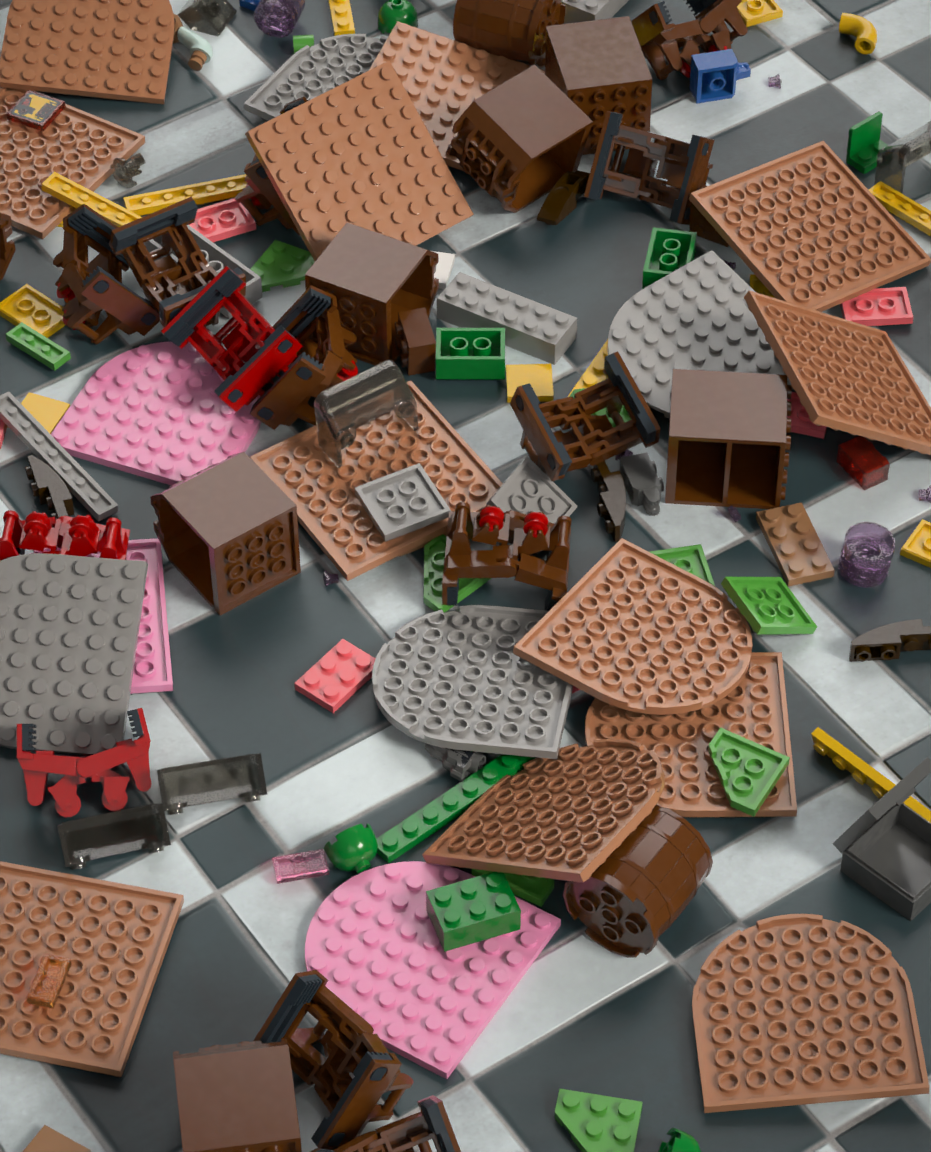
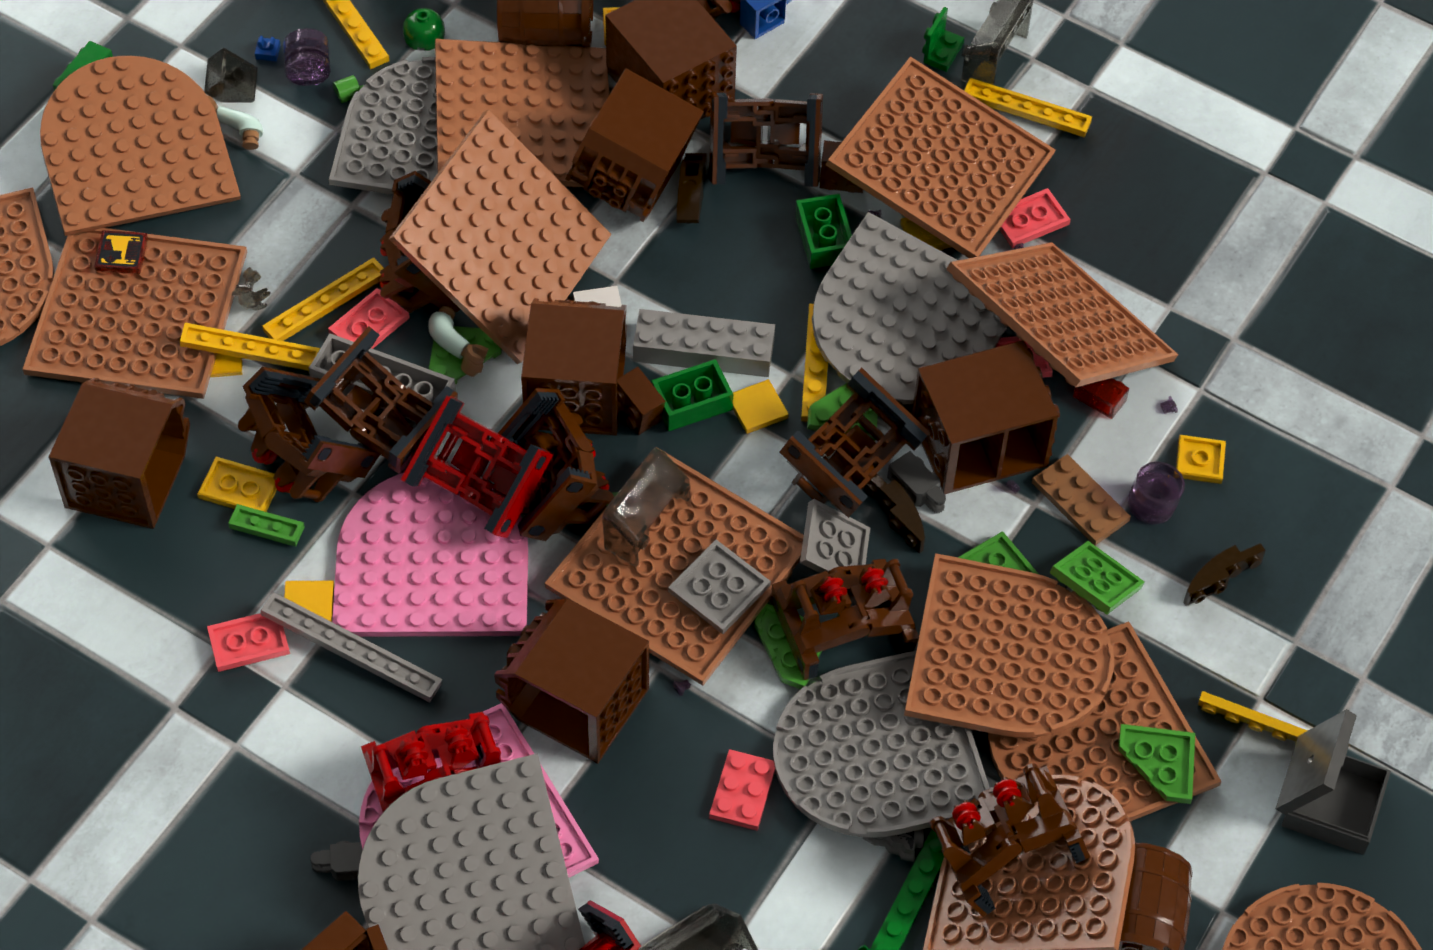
camera: 25 degrees left, 10 degrees up
slope [25,455,74,519] -> none
none -> piece [428,306,488,377]
none -> reddish brown container [930,763,1090,917]

